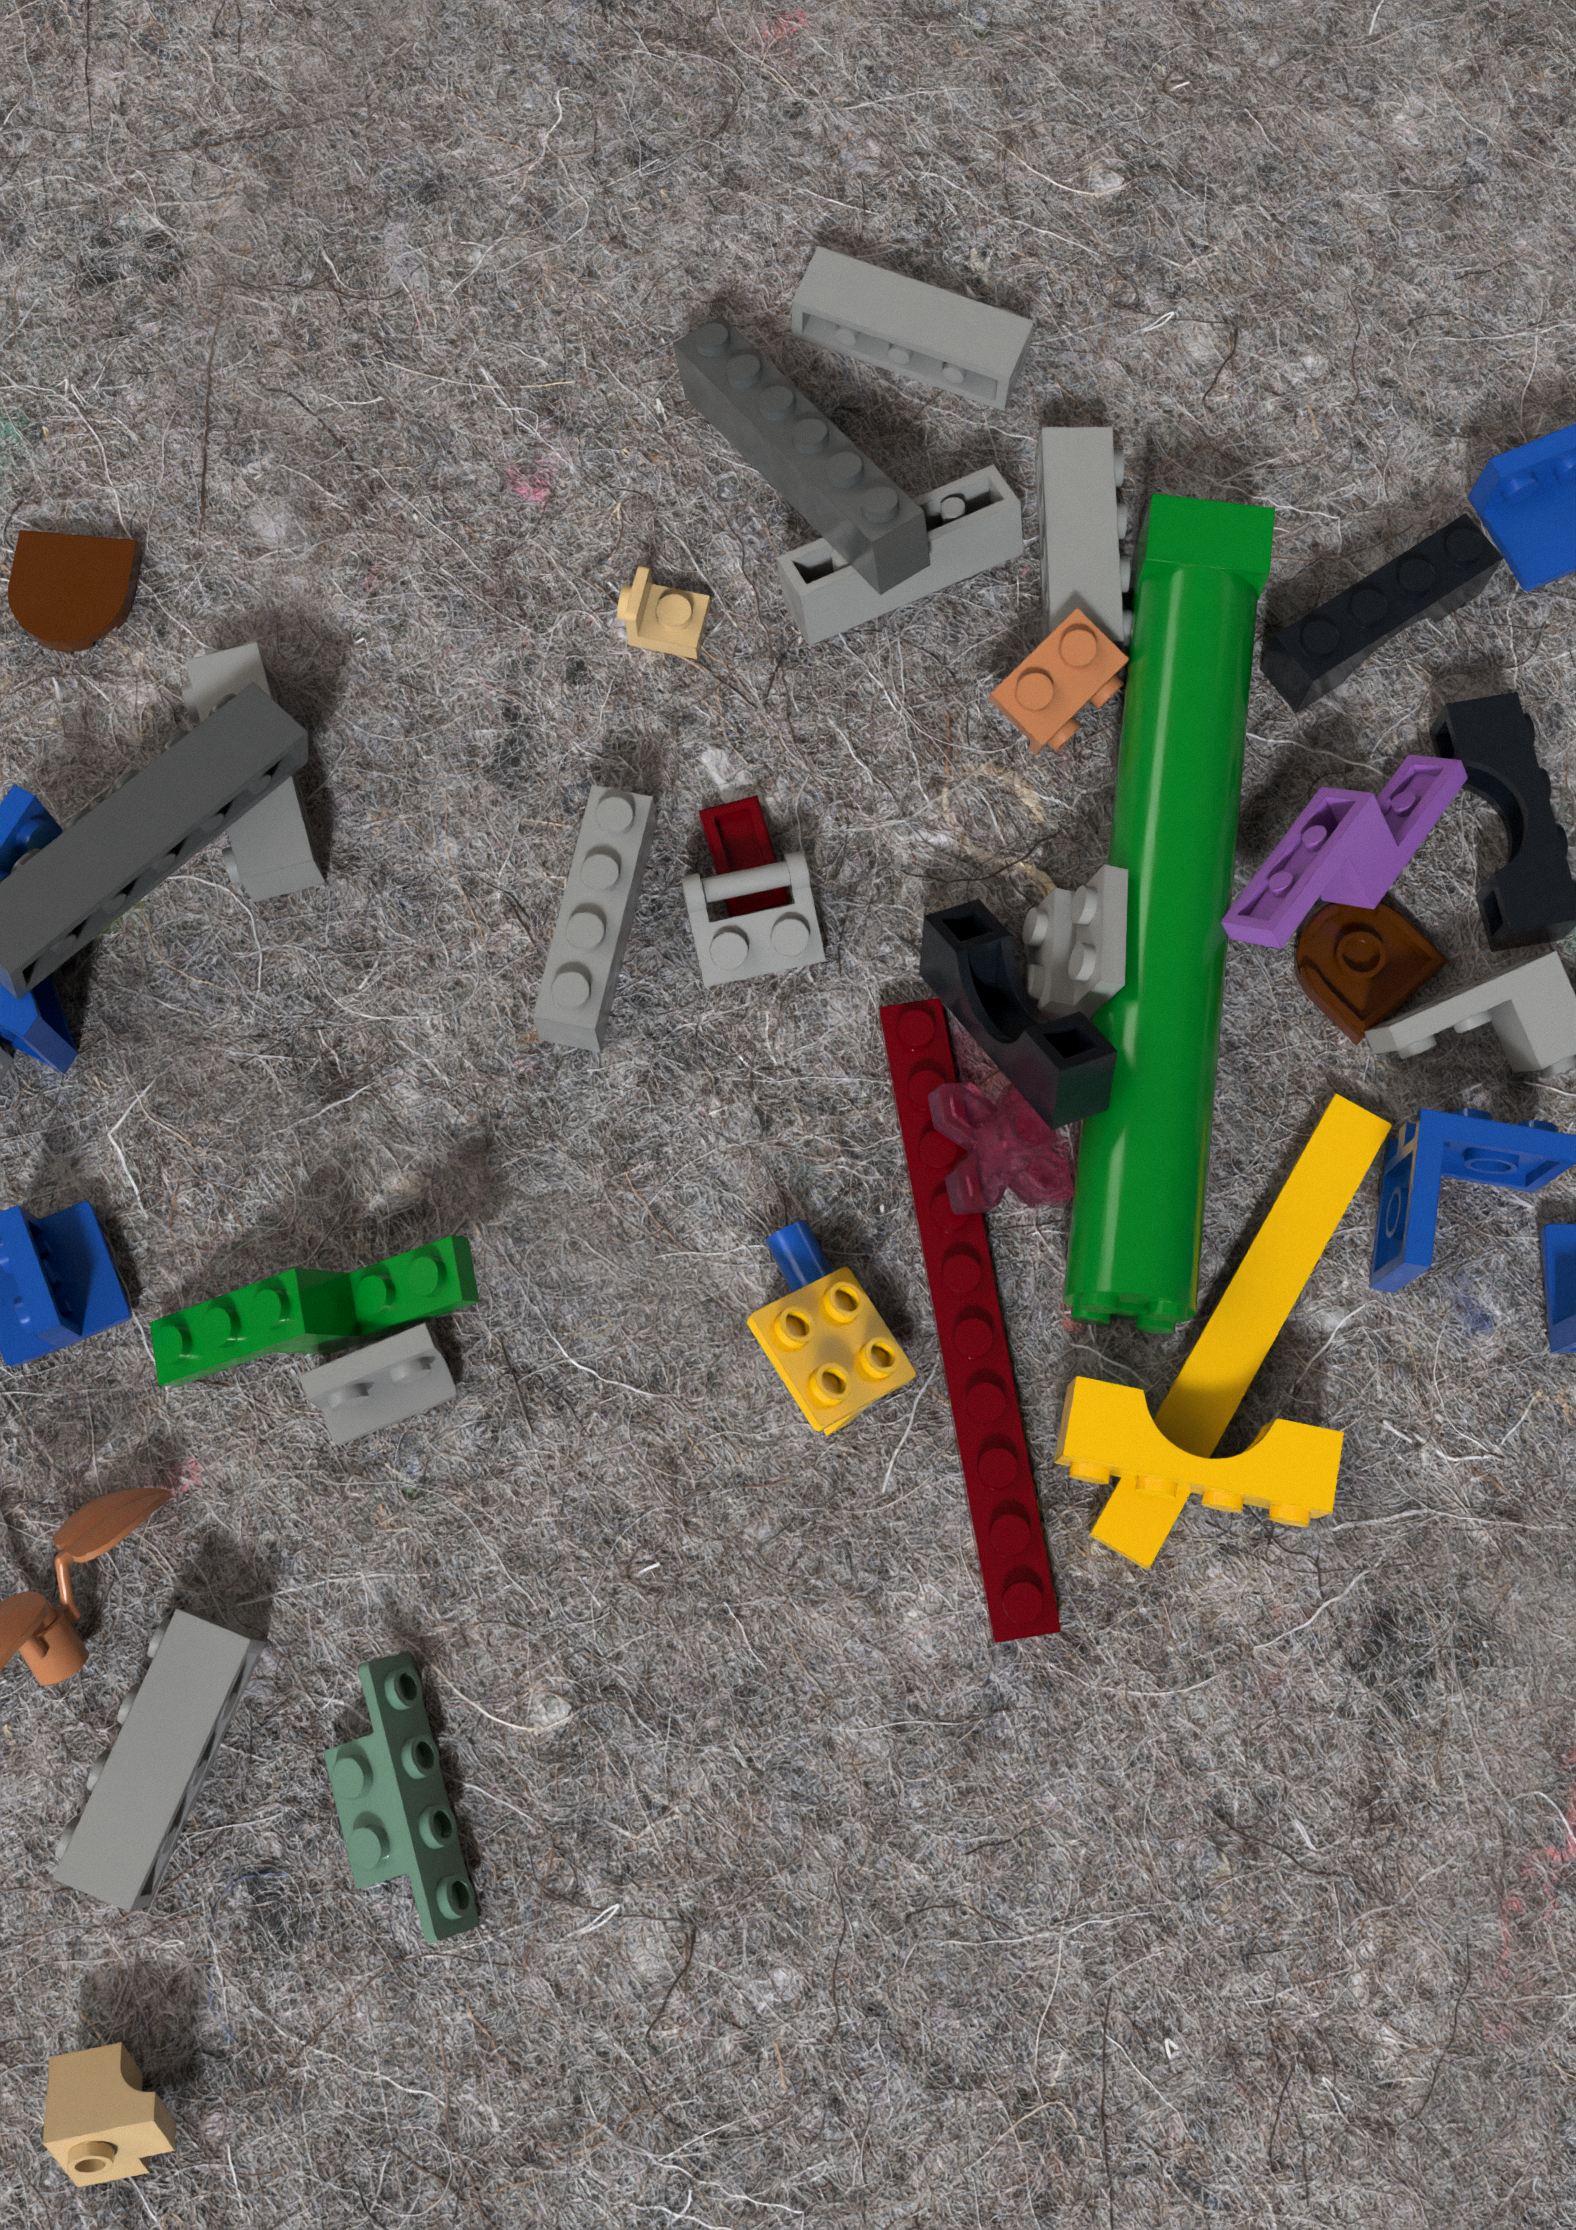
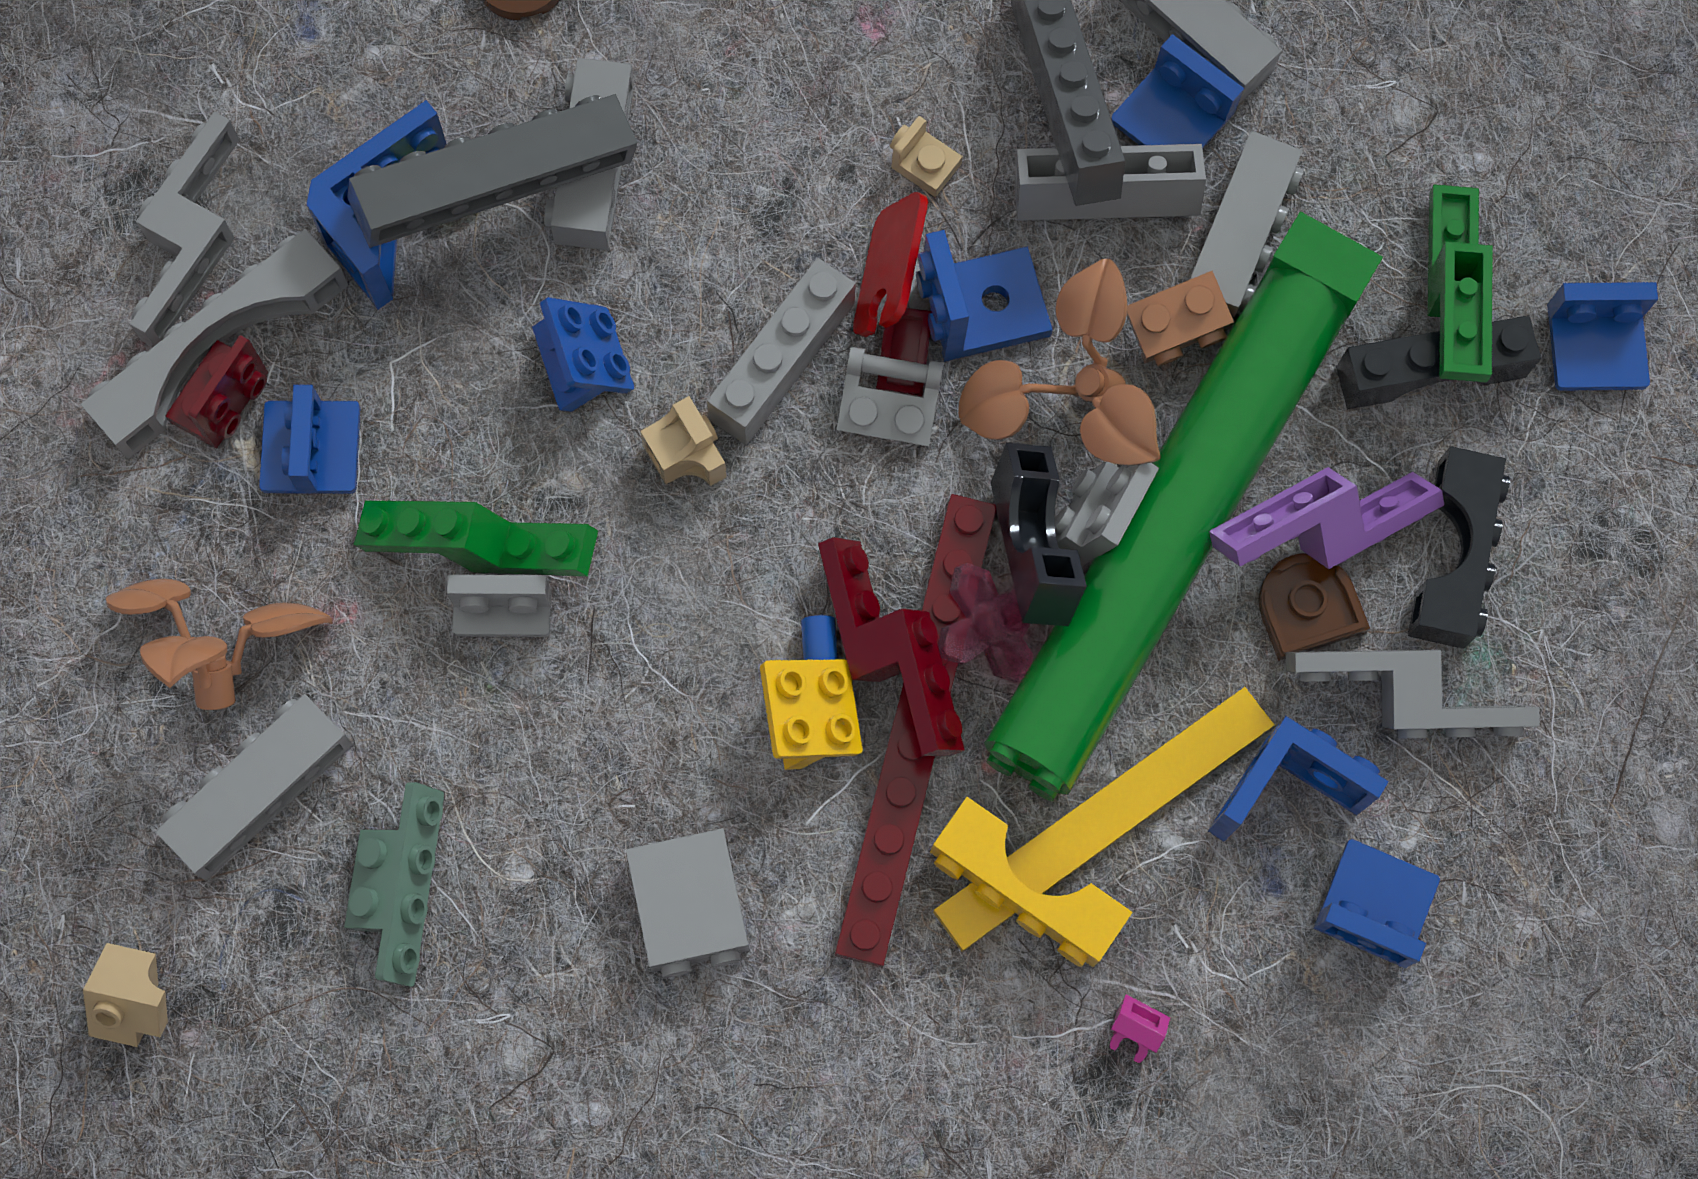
camera: 20 degrees right, 0 degrees up
none -> blue bracket [532,297,634,412]
none -> light grey brick [626,828,749,978]
none -> tan brick [640,396,726,486]
none -> dark red bracket [818,537,965,757]
none -> red piece [853,192,928,337]
none -> blue bracket [916,230,1053,362]
none -> nougat plant [958,259,1160,465]
none -> dark pink tile [1110,994,1170,1063]
none -> blue bracket [1111,34,1244,150]
none -> green bracket [1427,184,1493,383]

